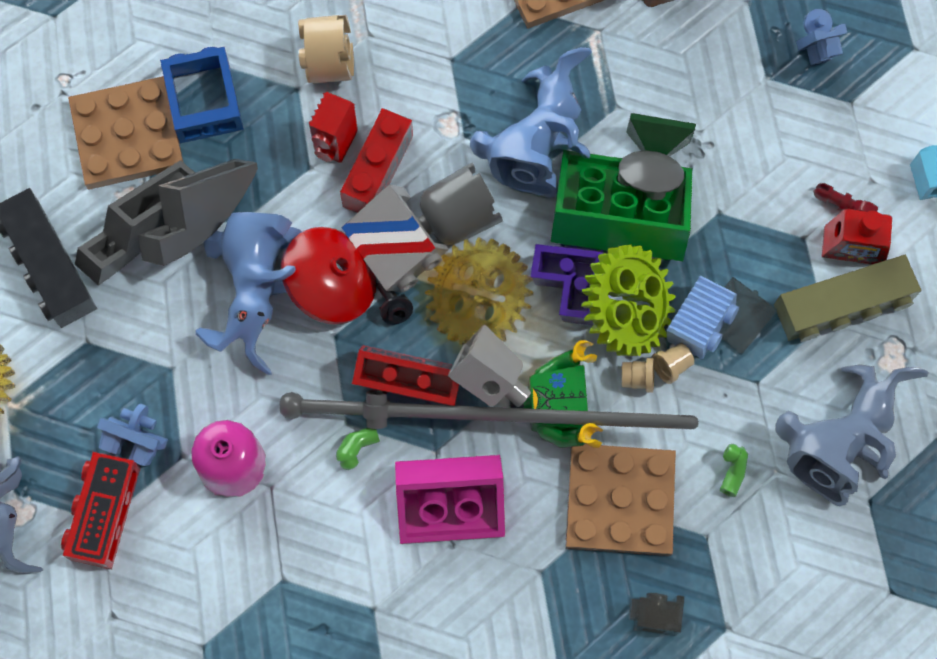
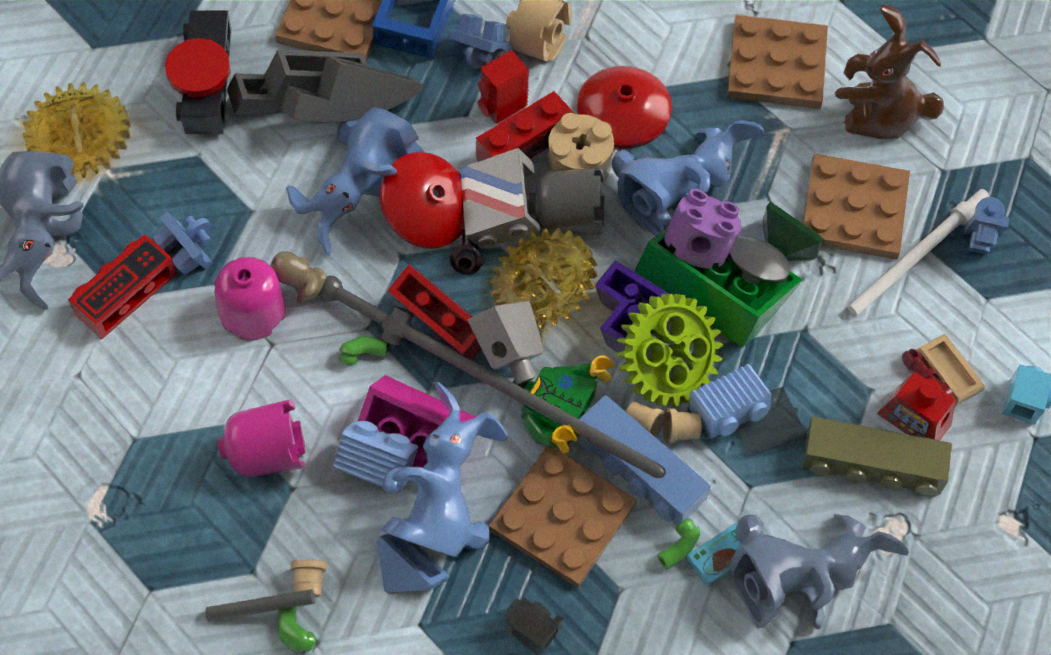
camera: 30 degrees right, 10 degrees down
none -> red tile [165,38,231,98]
none -> dark pink cylinder [218,399,306,477]
none -> dark tan animal [270,251,326,303]
none -> light blue brick [333,421,418,493]
none -> medium blue slope [377,533,450,592]
none -> medium blue animal [381,382,508,557]
none -> medium blue hips [448,14,512,69]
none -> tan brick [547,113,614,183]
none -> medium blue brick [575,394,711,525]
none -> red dish [577,66,672,148]
none -> medium lavender brick [664,189,742,268]
none -> medium azure tile [686,522,741,587]
none -> medium nougat plate [803,153,910,259]
none -> white bar [847,189,990,317]
none -> tan tile [917,334,986,407]

